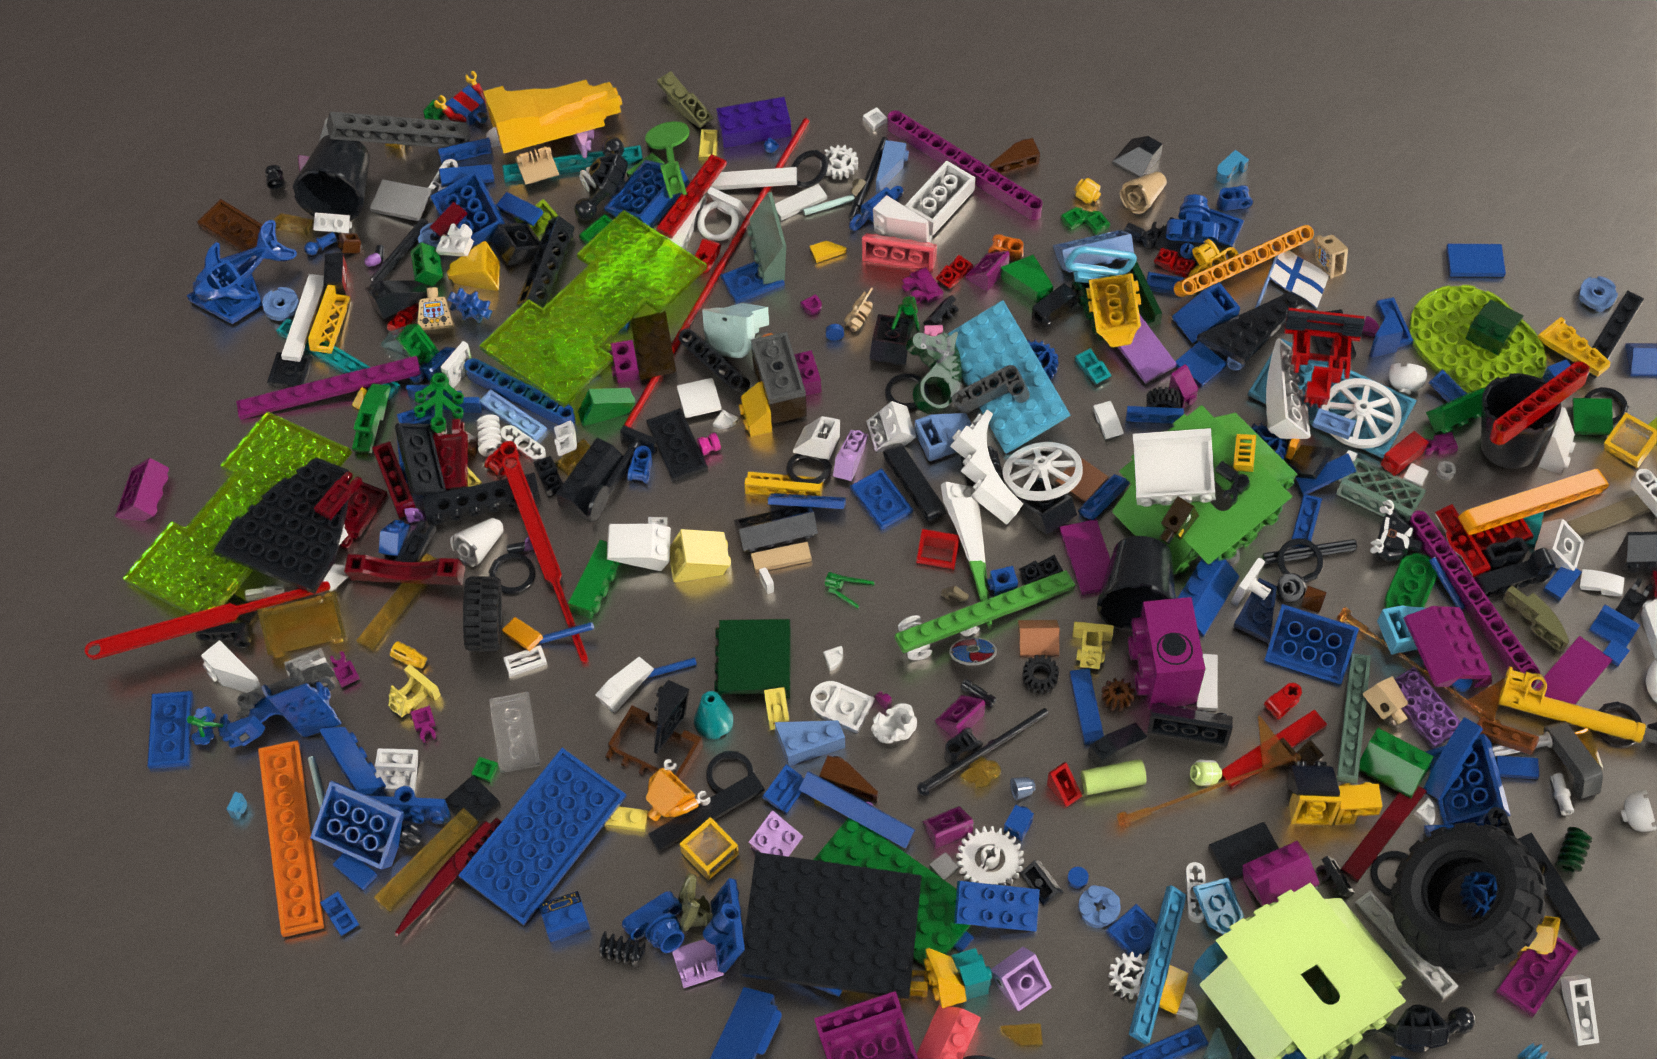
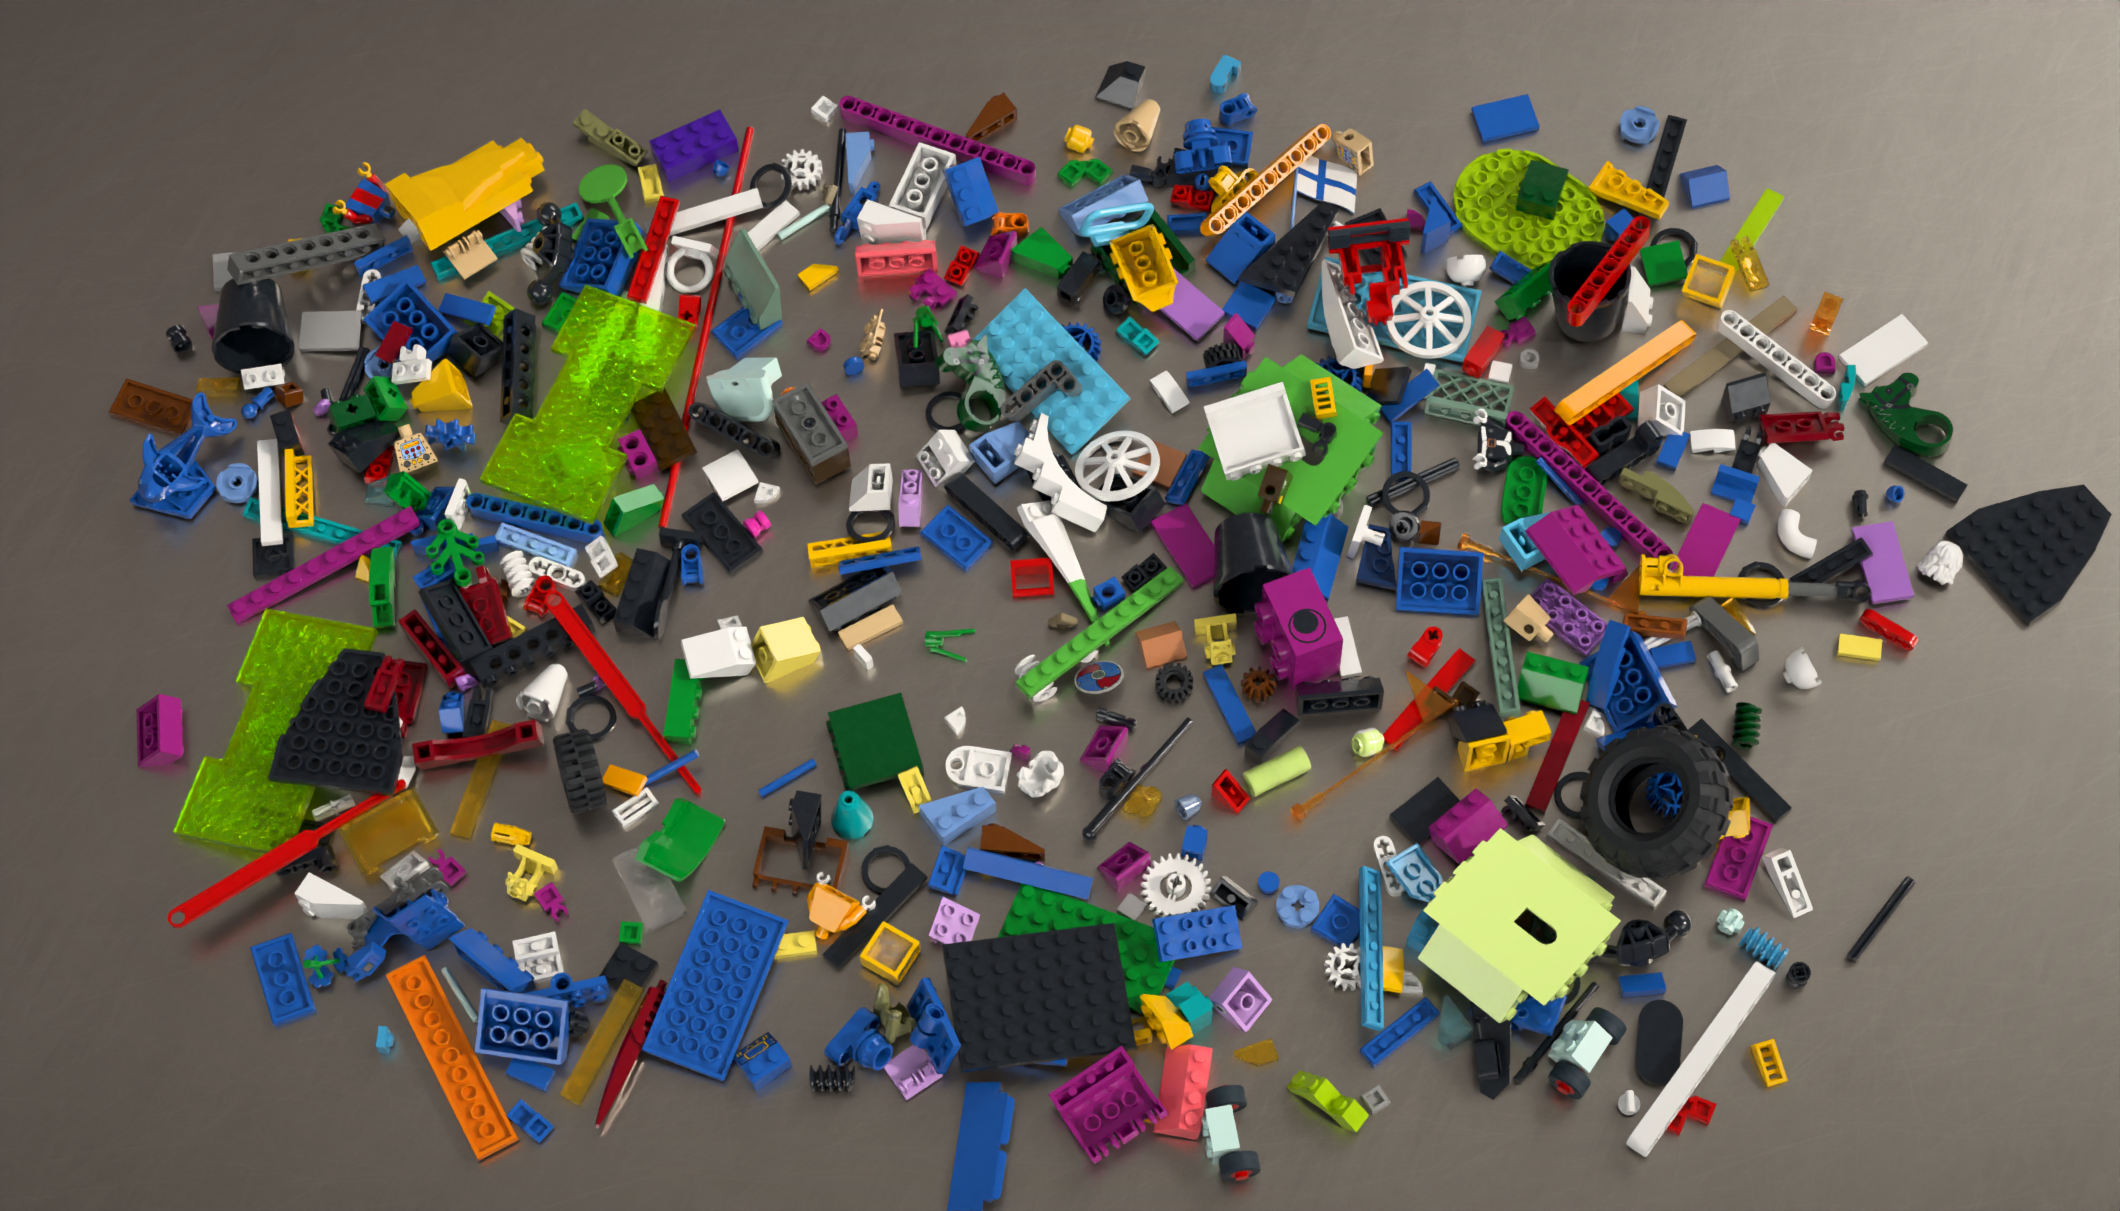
camera: 15 degrees left, 5 degrees up
white slope [595,657,654,714] -> none
yellow slope [738,381,772,437] -> none
medium blue plate [1312,408,1356,440] -> none
none -> dark green brick [327,394,376,434]
none -> green panel [635,798,725,882]
none -> blue slope [942,157,999,226]
none -> black plate [1103,284,1130,315]
none -> blue tile [1601,527,1621,549]
none -> light aqua gear [1716,908,1745,935]

